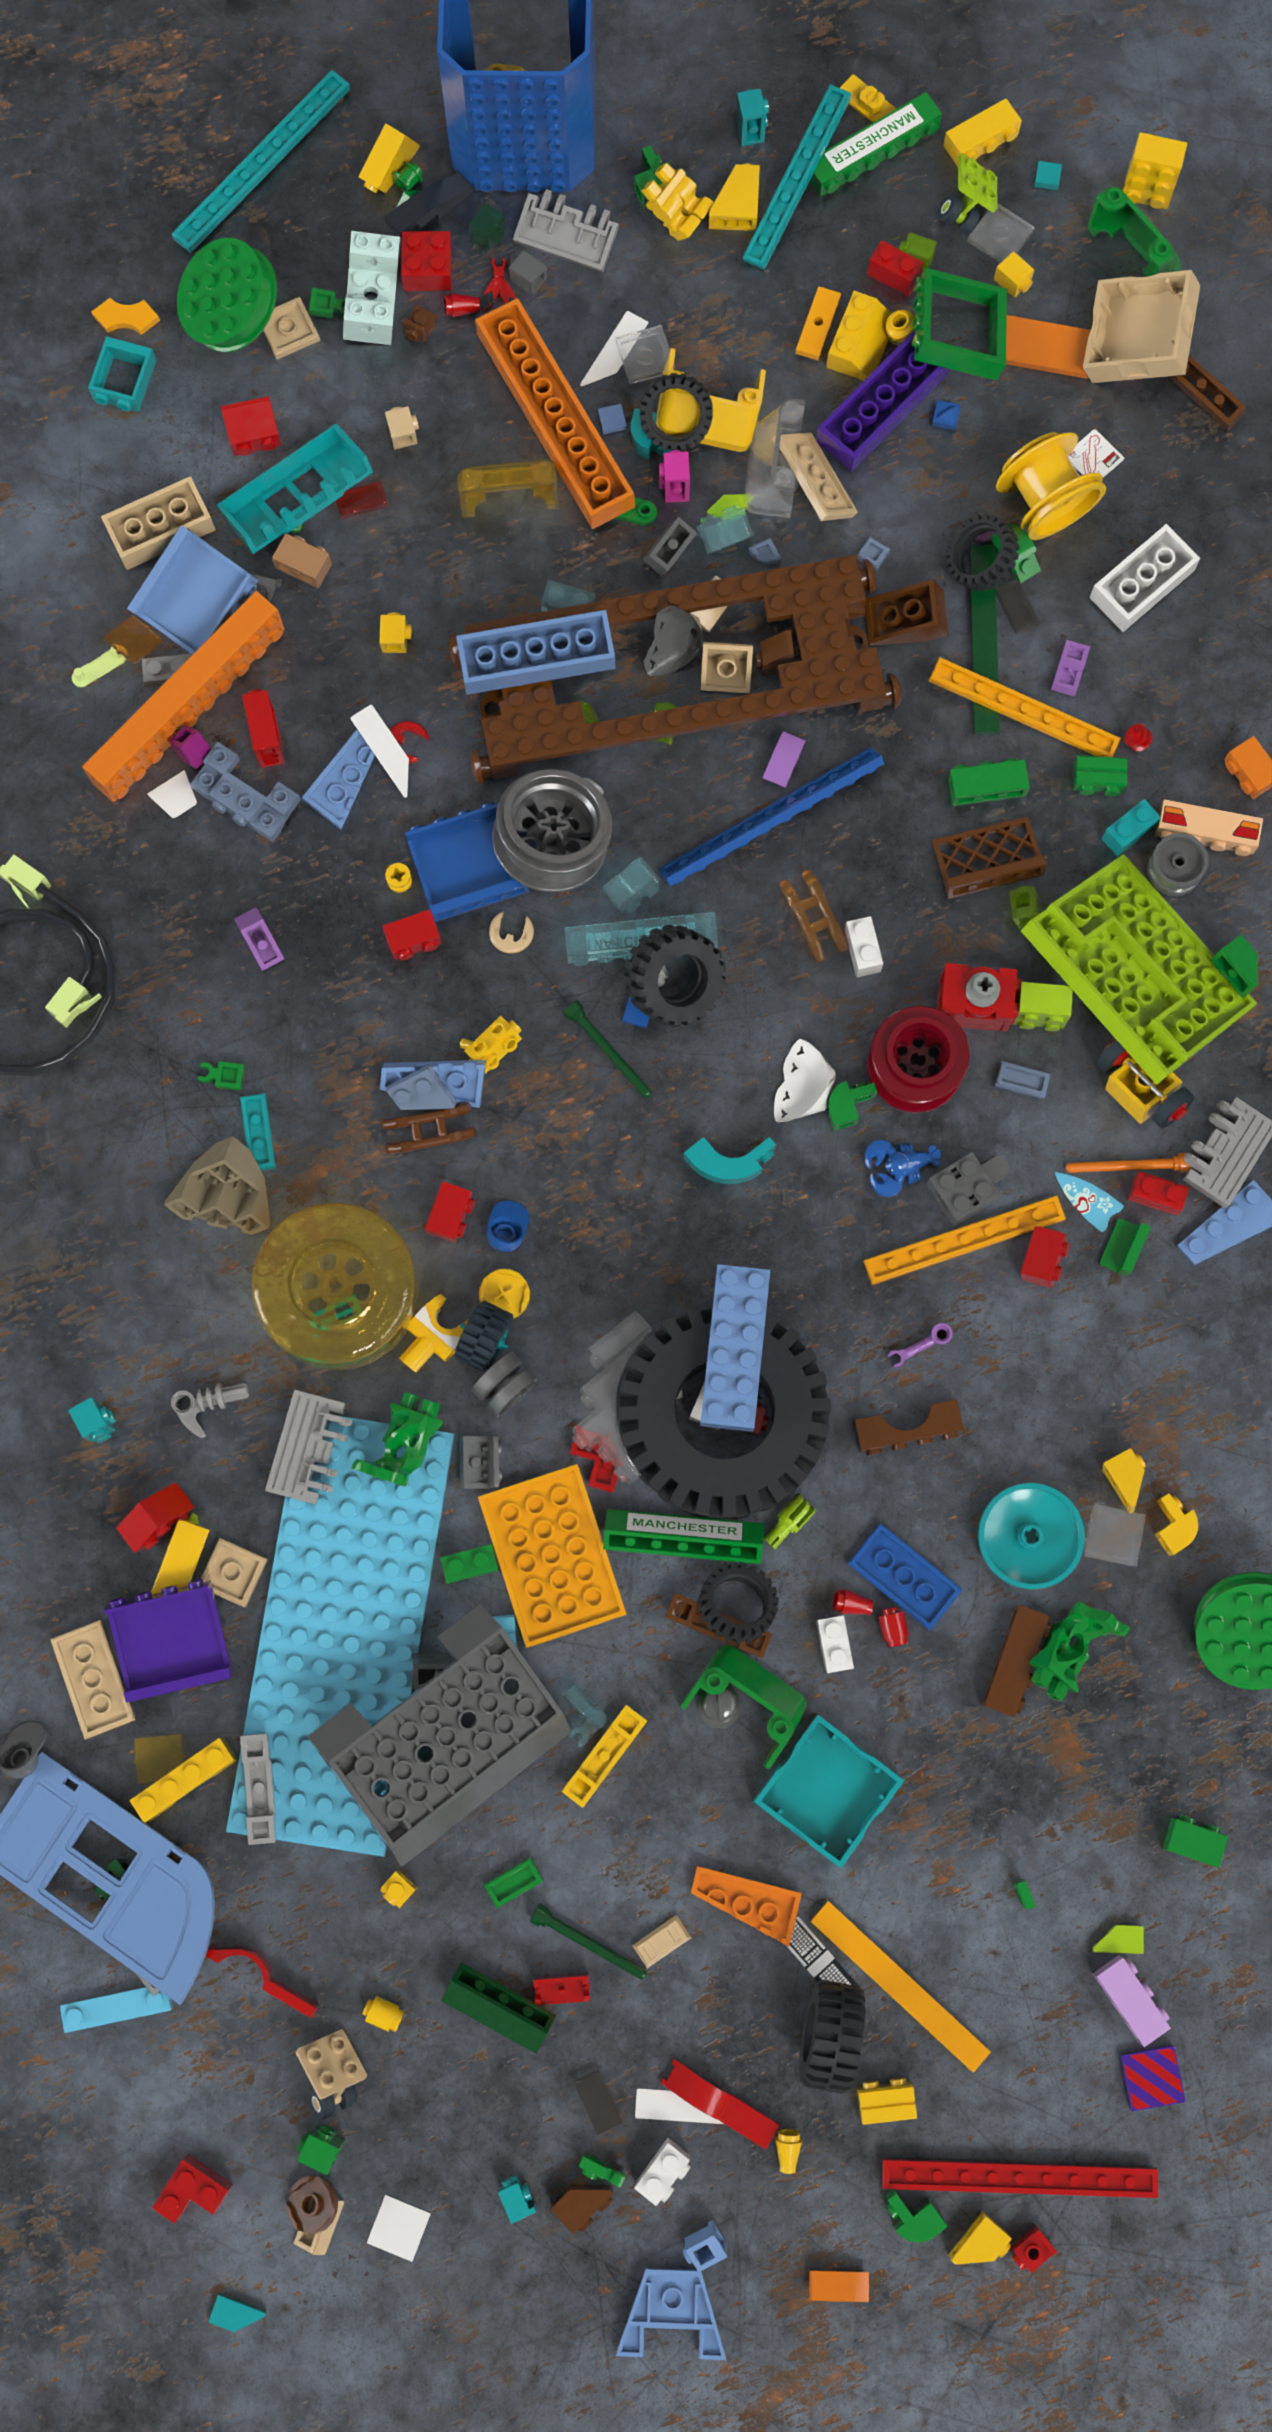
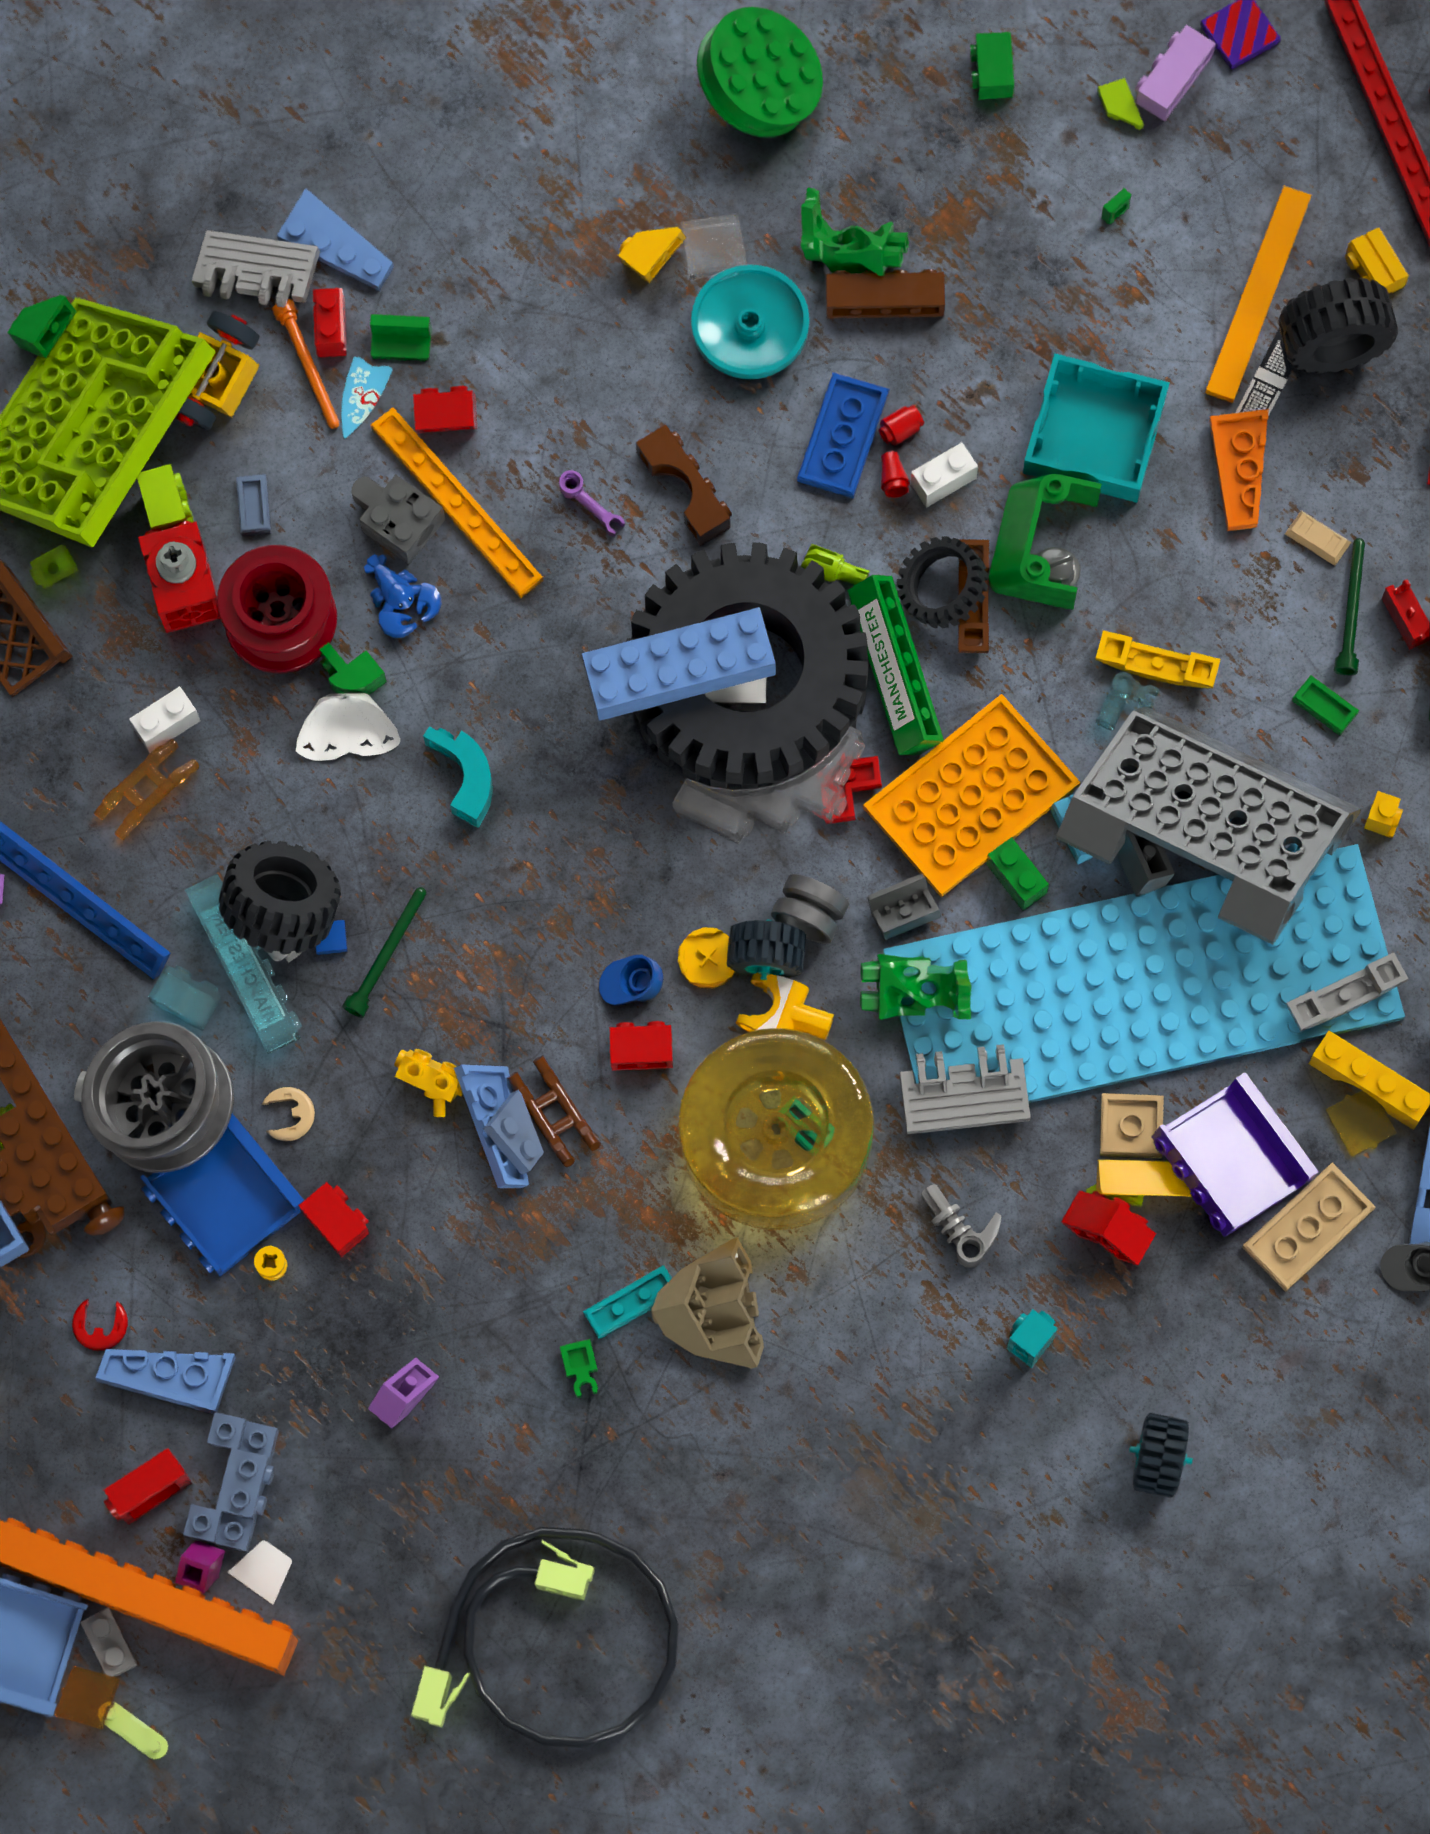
camera: 110 degrees left, 5 degrees down
white sticker [350,705,409,798] -> none
yellow brick [1154,1493,1198,1556] -> none

